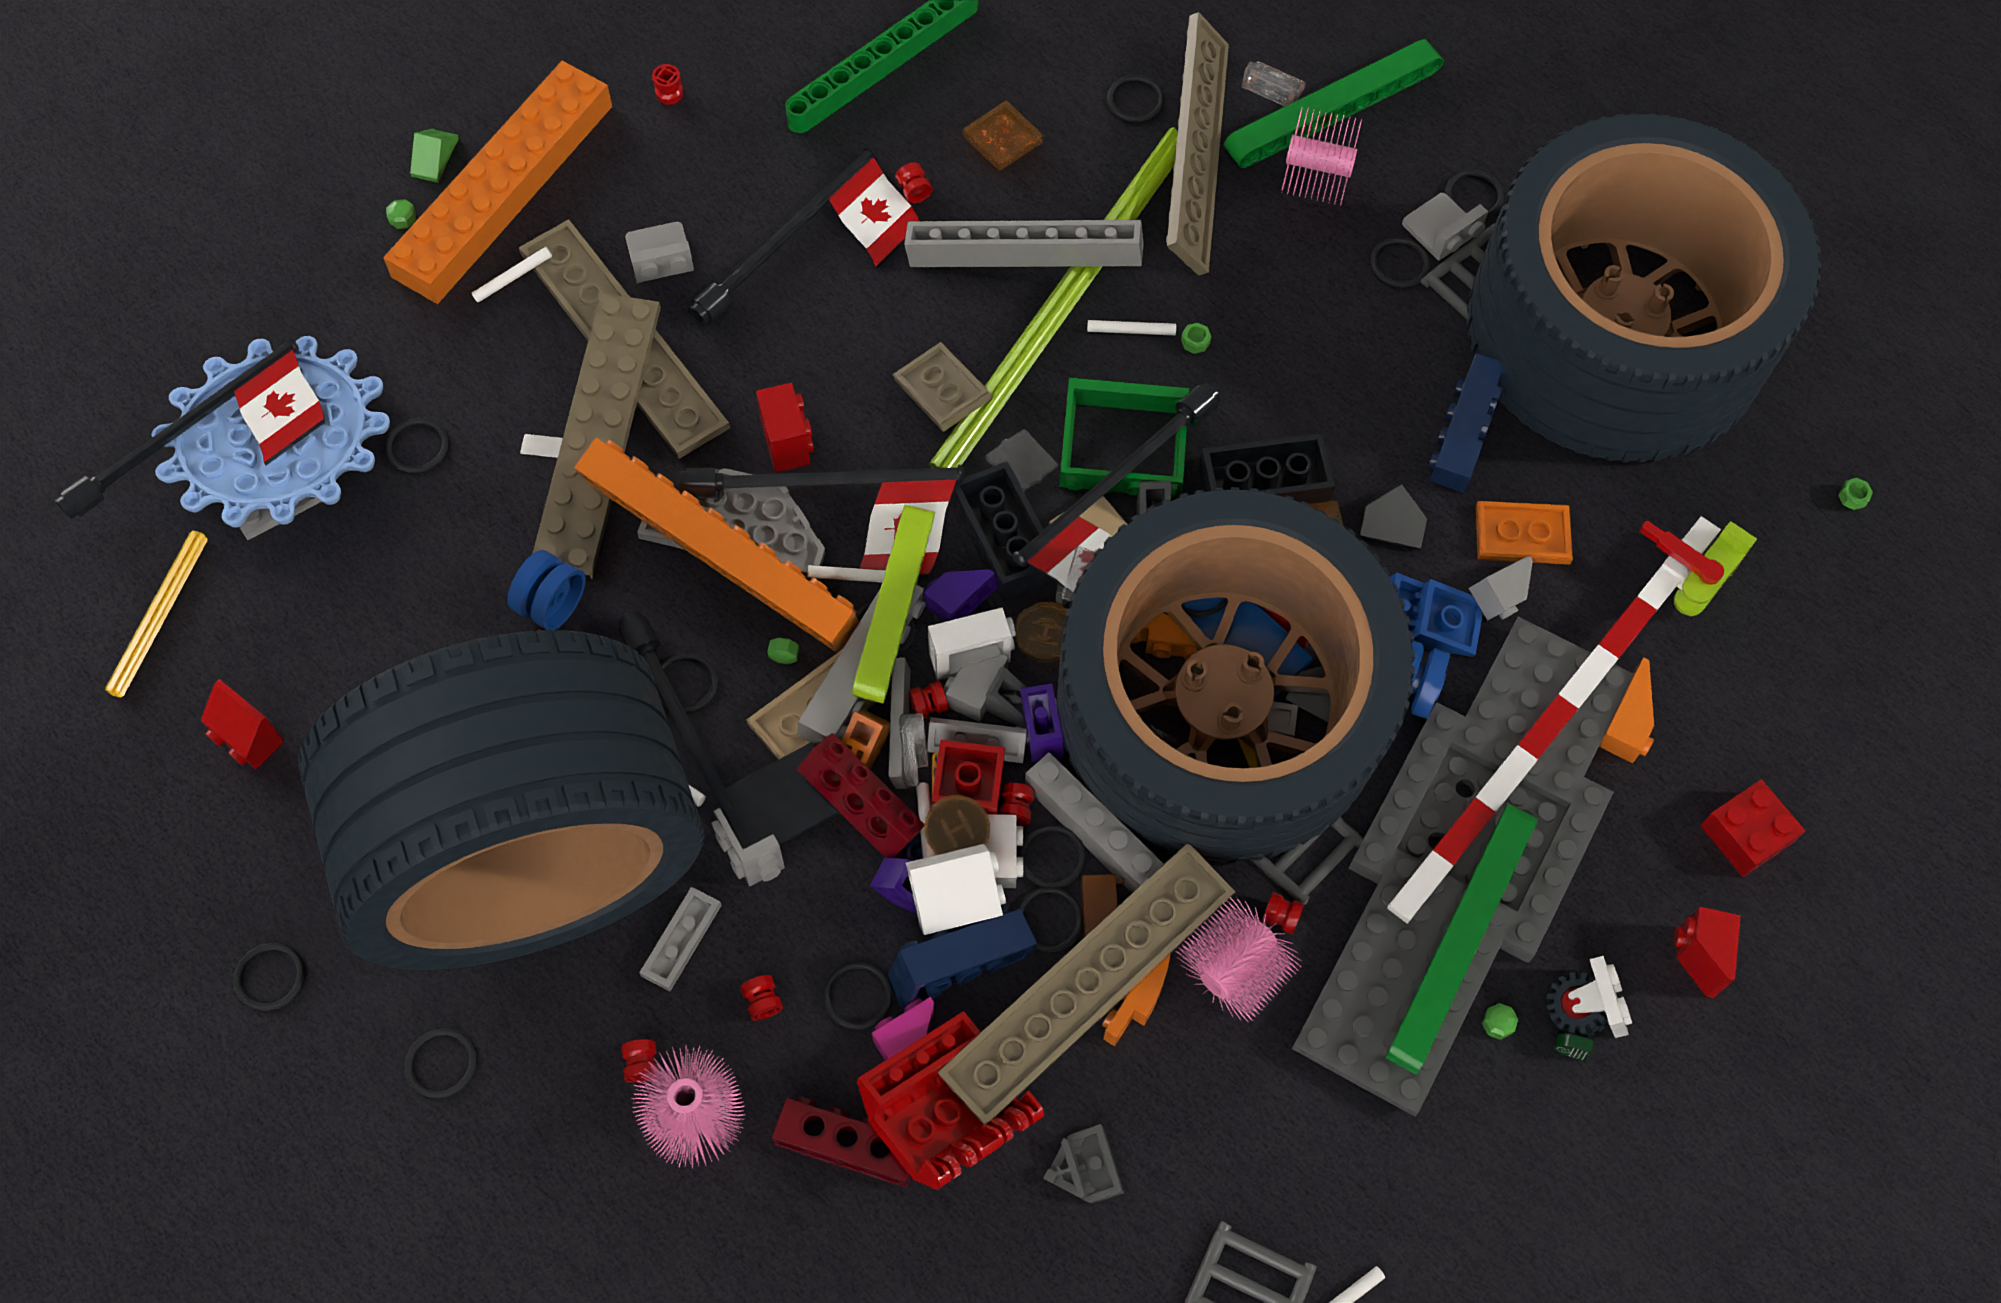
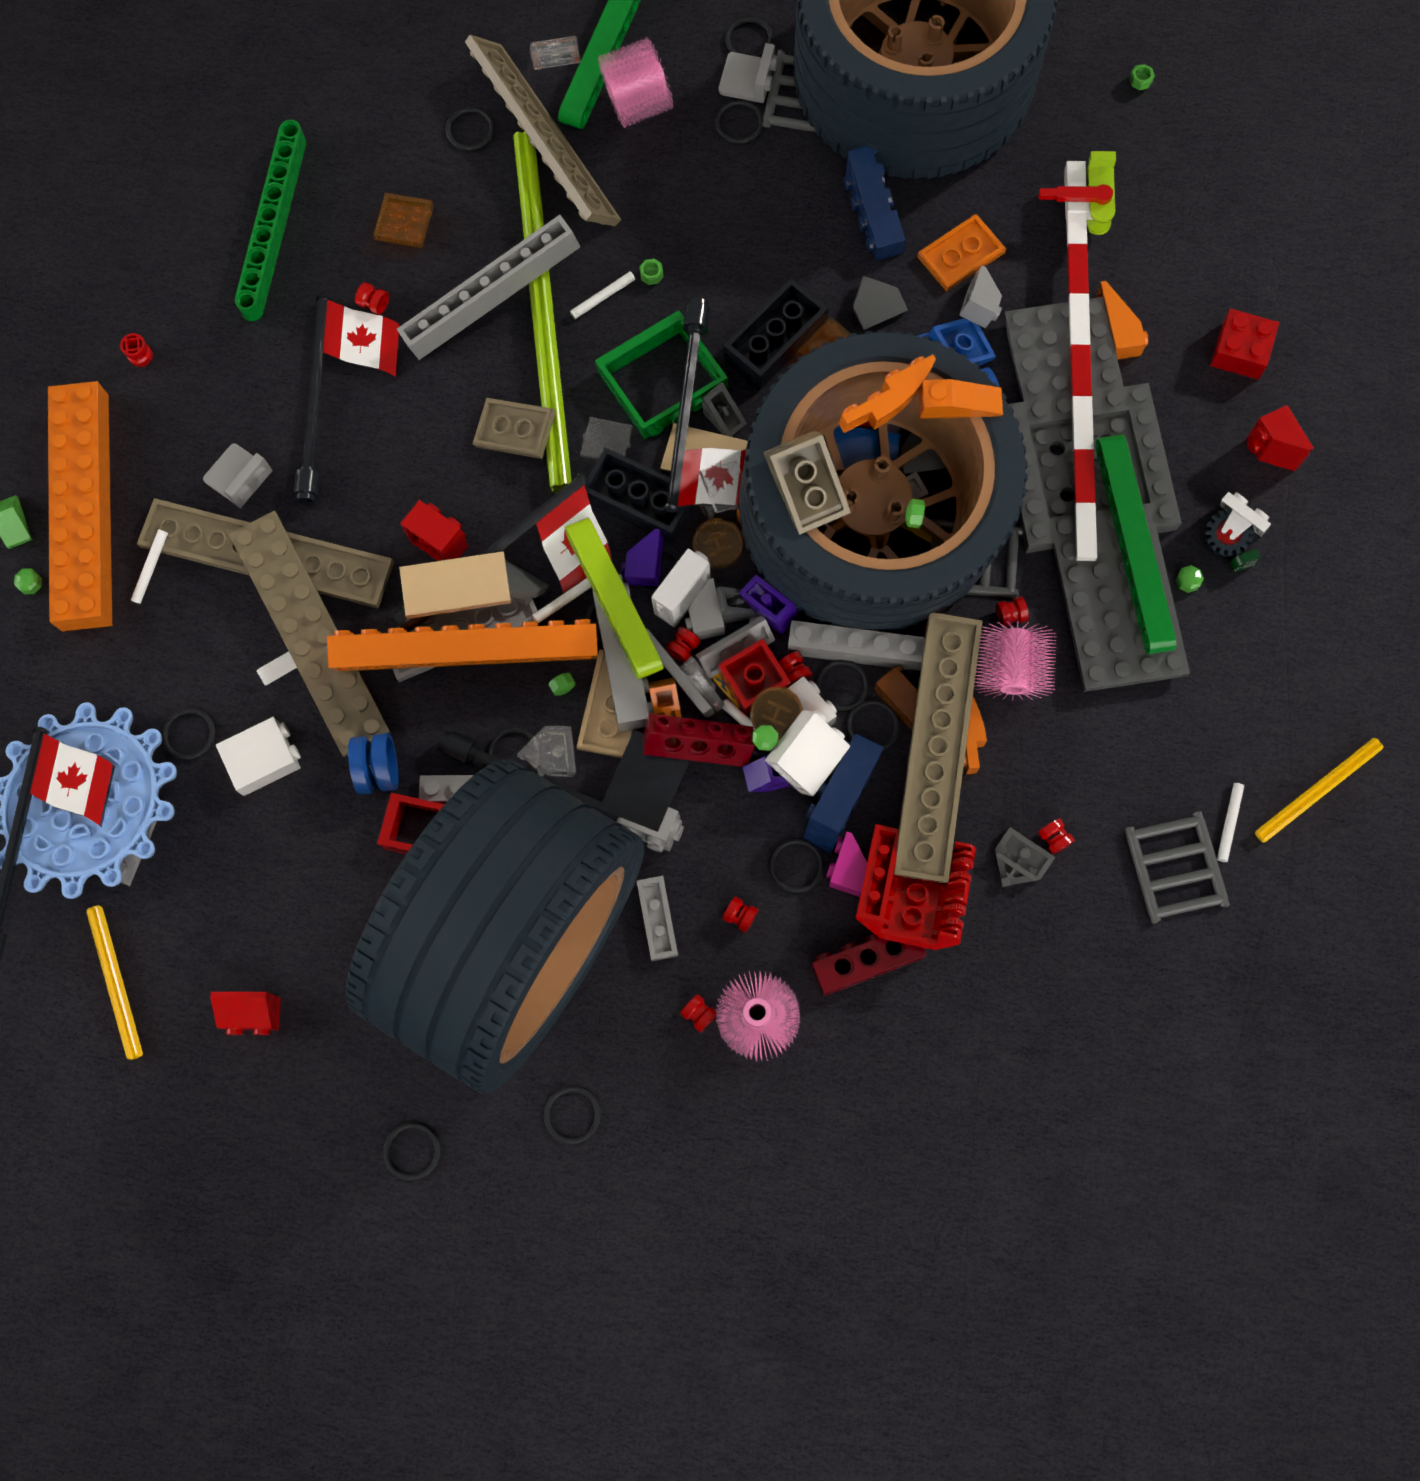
camera: 30 degrees left, 10 degrees up
none -> white brick [216,717,301,796]
none -> tan tile [399,552,511,619]
none -> dark grey slope [505,560,549,606]
none -> clear slope [517,726,576,777]
none -> bright green tile [752,725,778,751]
none -> dark tan slope [764,430,851,535]
none -> orange slope [839,354,936,433]
none -> bright green tile [905,499,925,528]
none -> orange slope [918,379,1003,418]
none -> red wheel [1038,818,1075,855]

